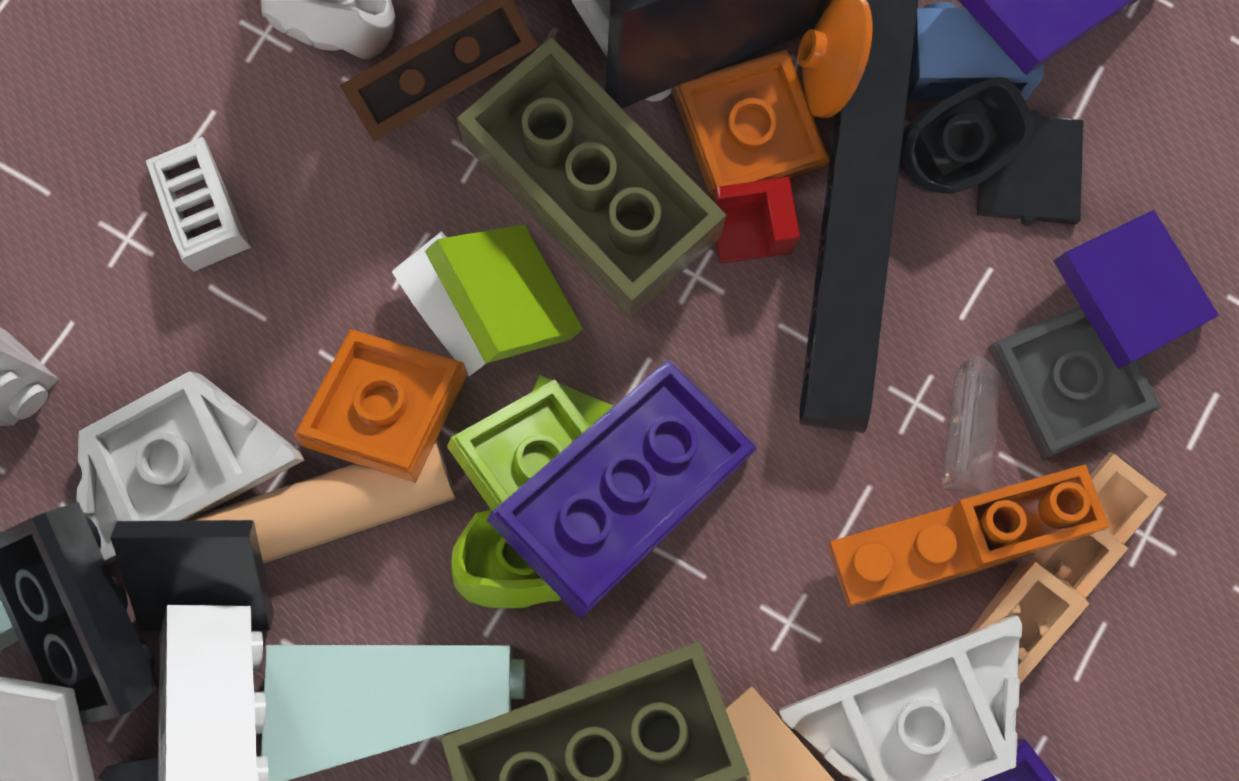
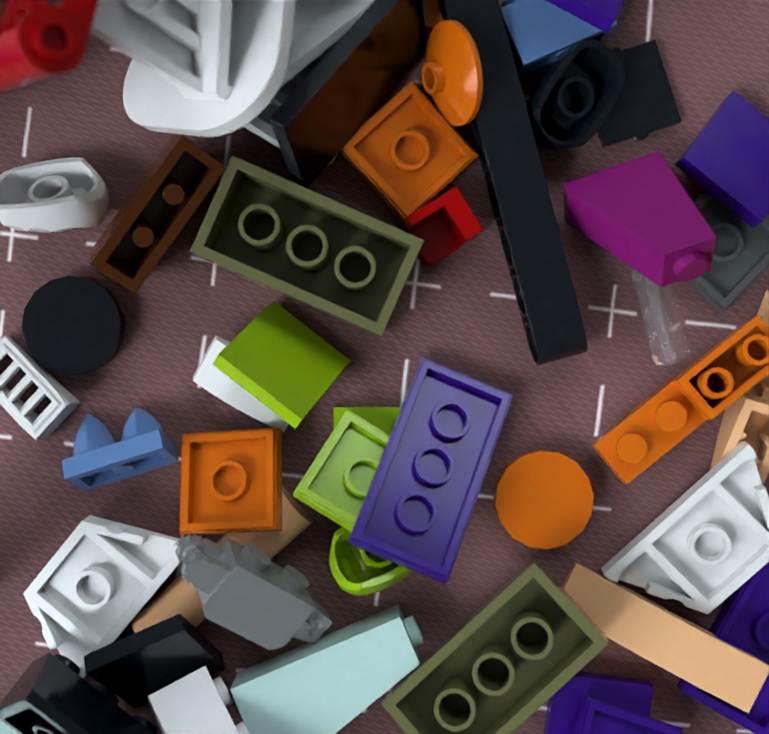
camera: 20 degrees left, 10 degrees up
none -> black tile [22,276,126,375]
none -> medium blue tile [62,408,179,492]
none -> light grey hinge [175,533,333,650]
none -> orange tile [493,449,594,549]
none -> magenta slope [563,151,716,287]

